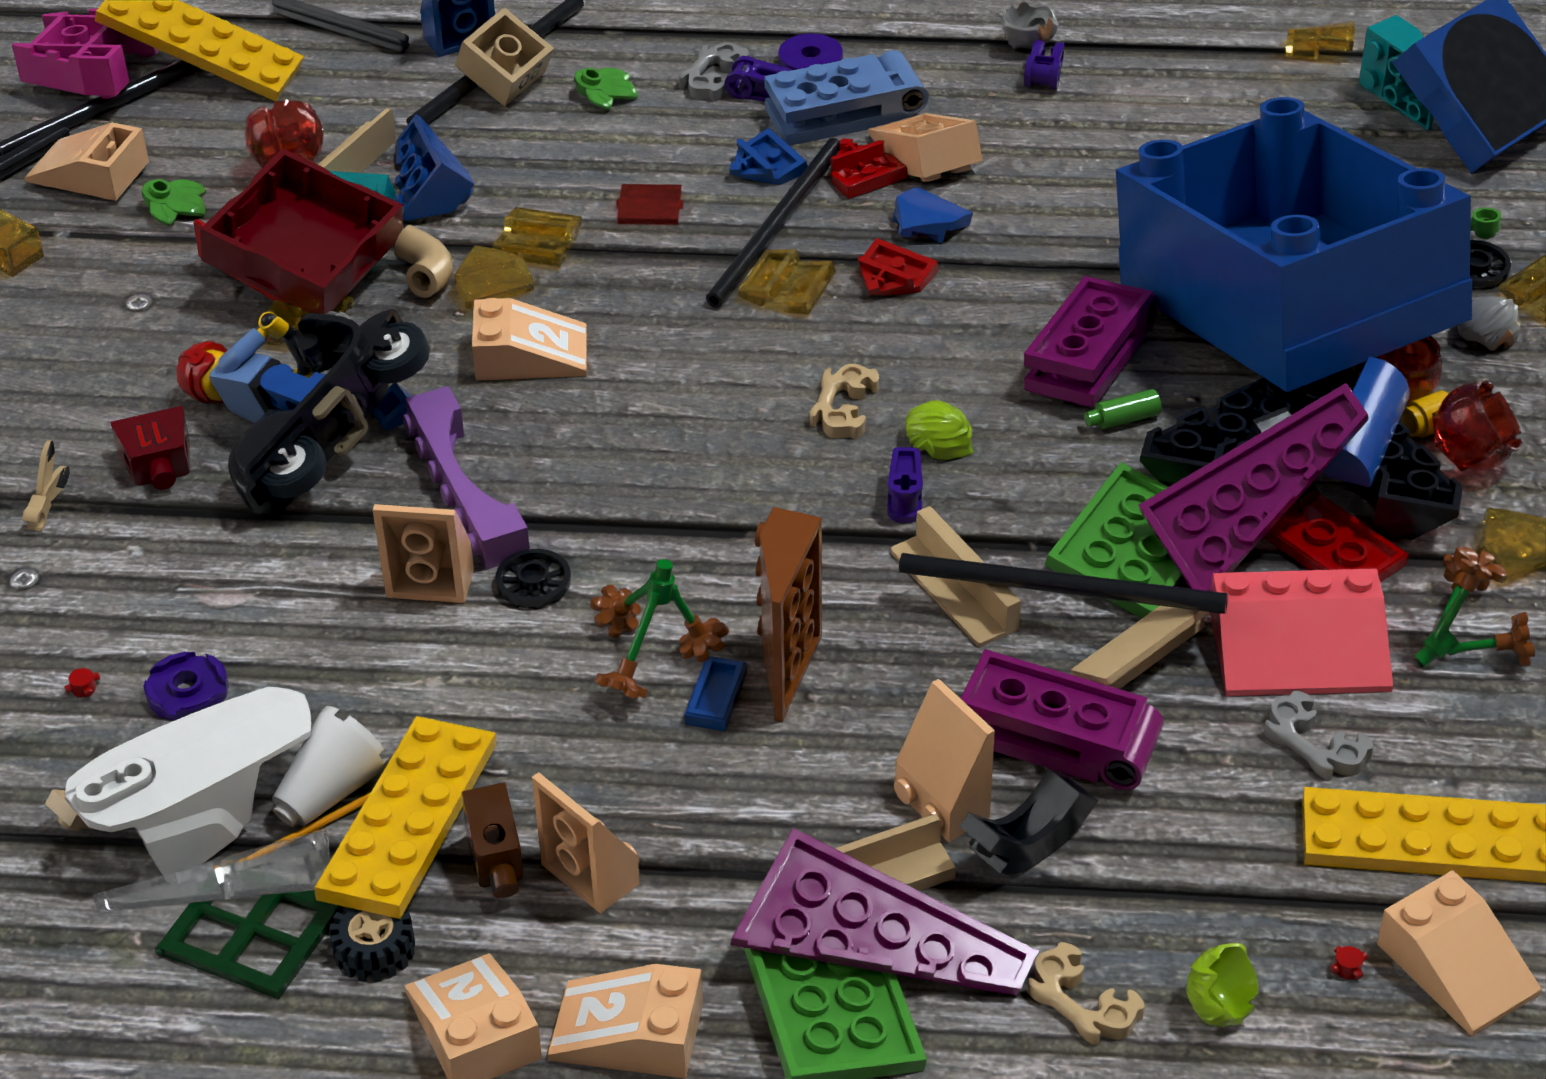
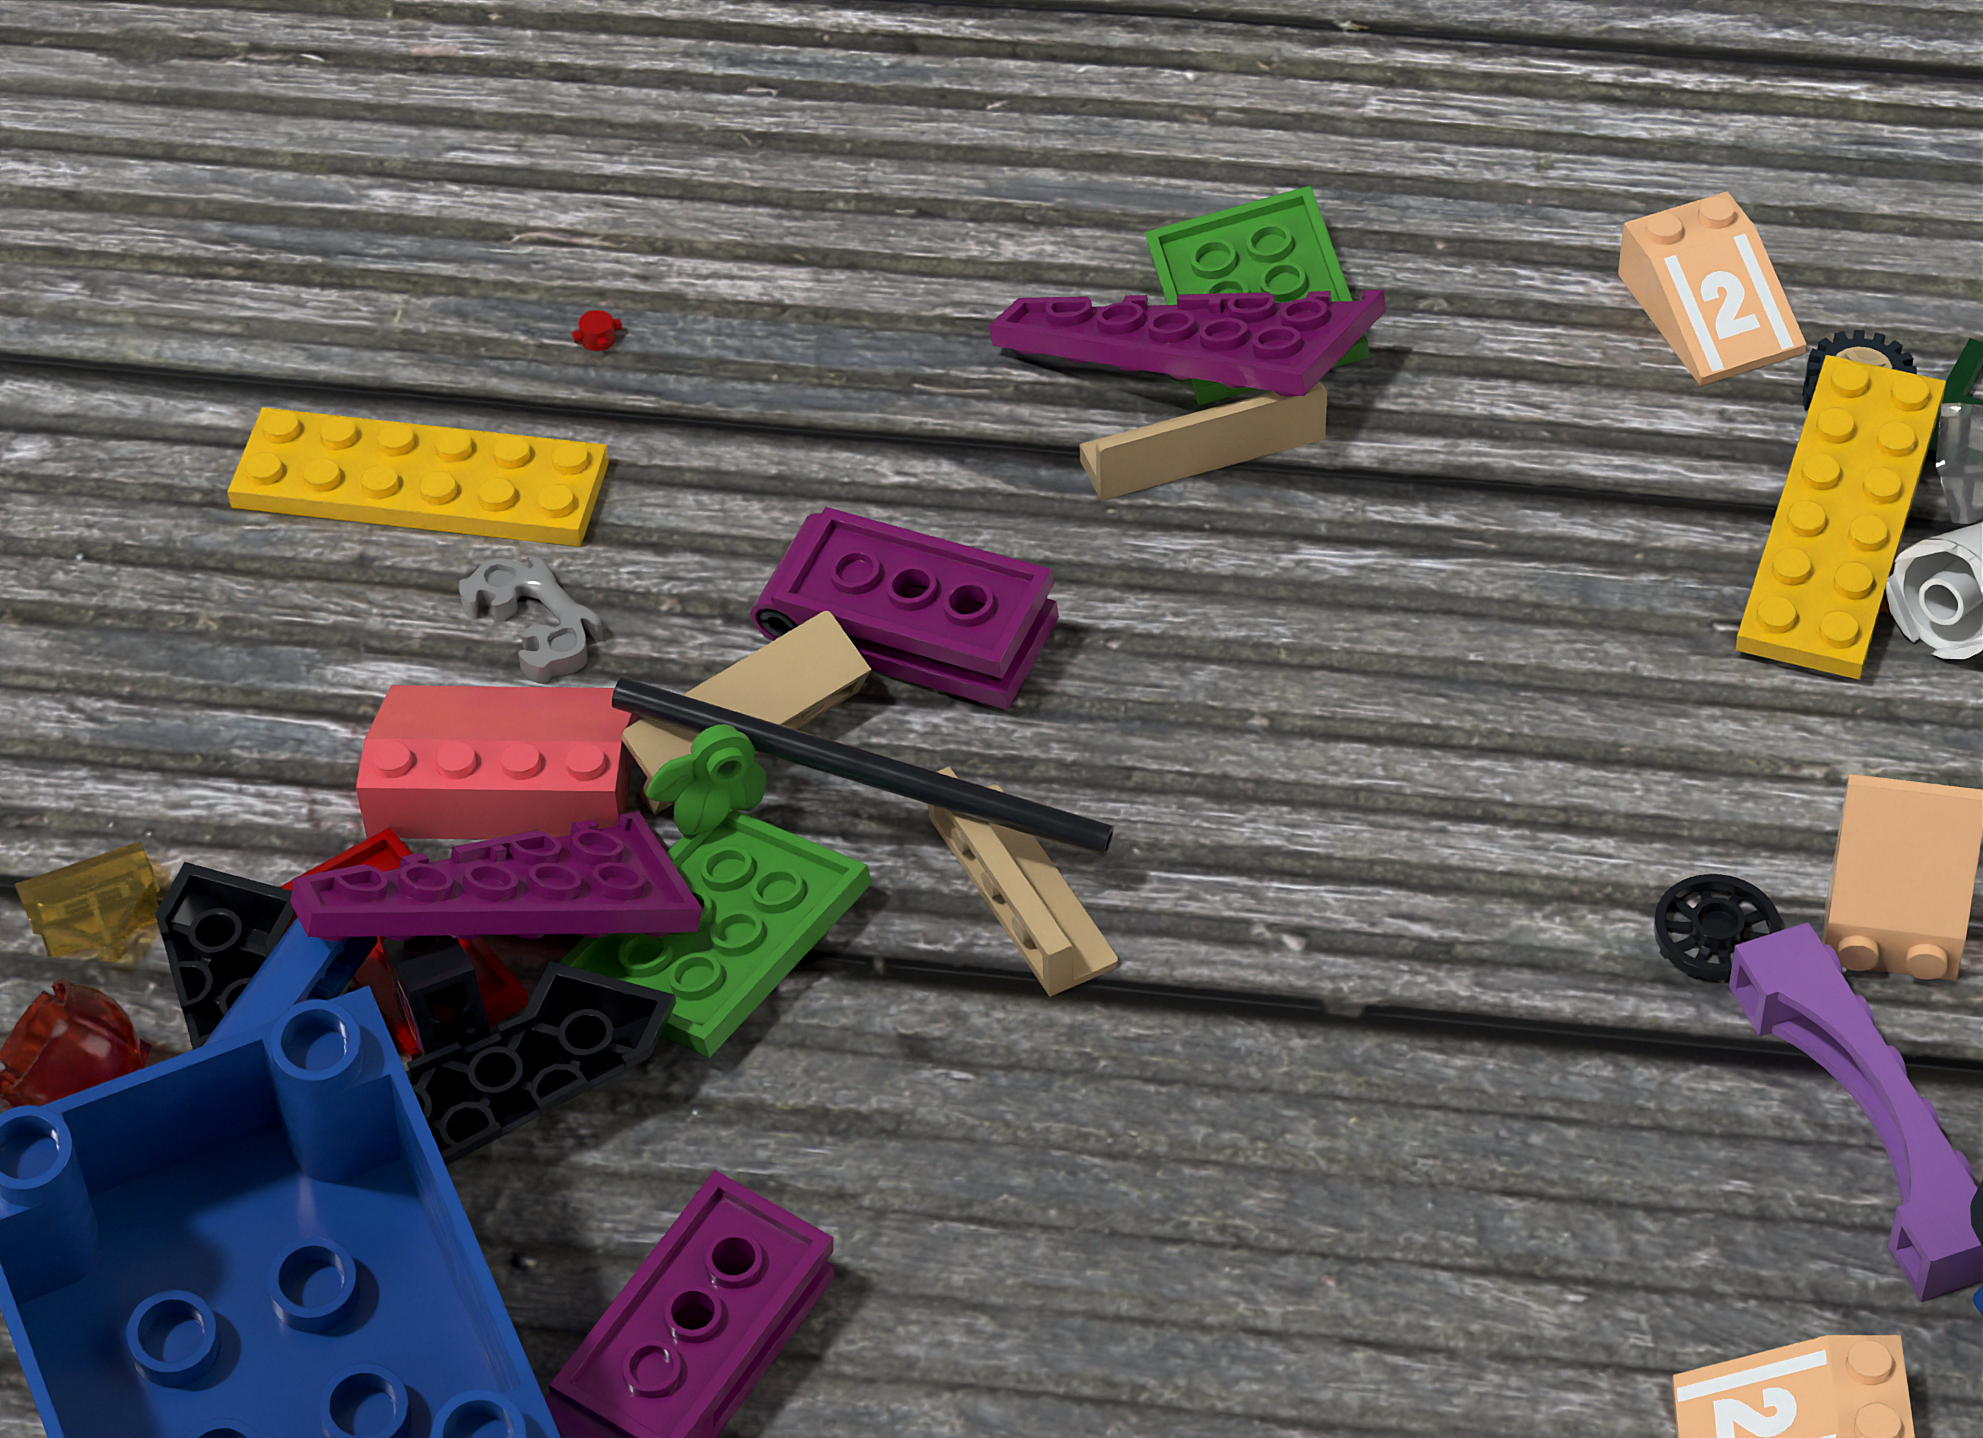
camera: 175 degrees left, 5 degrees up
reddish brown torso [461,782,523,898] -> none
light nougat slope [532,772,640,914] -> none
light nougat slope [547,964,703,1079] -> none
dark orange plant [590,559,729,699] -> none
blue tile [685,656,747,732] -> none
dark orange slope [755,507,822,722] -> none
tan helmet [809,363,879,439] -> none
dark purple piece [887,447,923,523] -> none
light nougat slope [894,679,995,843] -> none
lime hair [905,400,974,460] -> none
black arch [959,769,1099,875] -> none
tan helmet [1027,942,1145,1046] -> none
bright green cylinder [1084,389,1162,430] -> none
lime hair [1186,943,1259,1028] -> none
light nougat slope [1377,870,1542,1036] -> none
dark orange plant [1413,546,1535,668] -> none
none -> bright green plate [645,724,767,836]

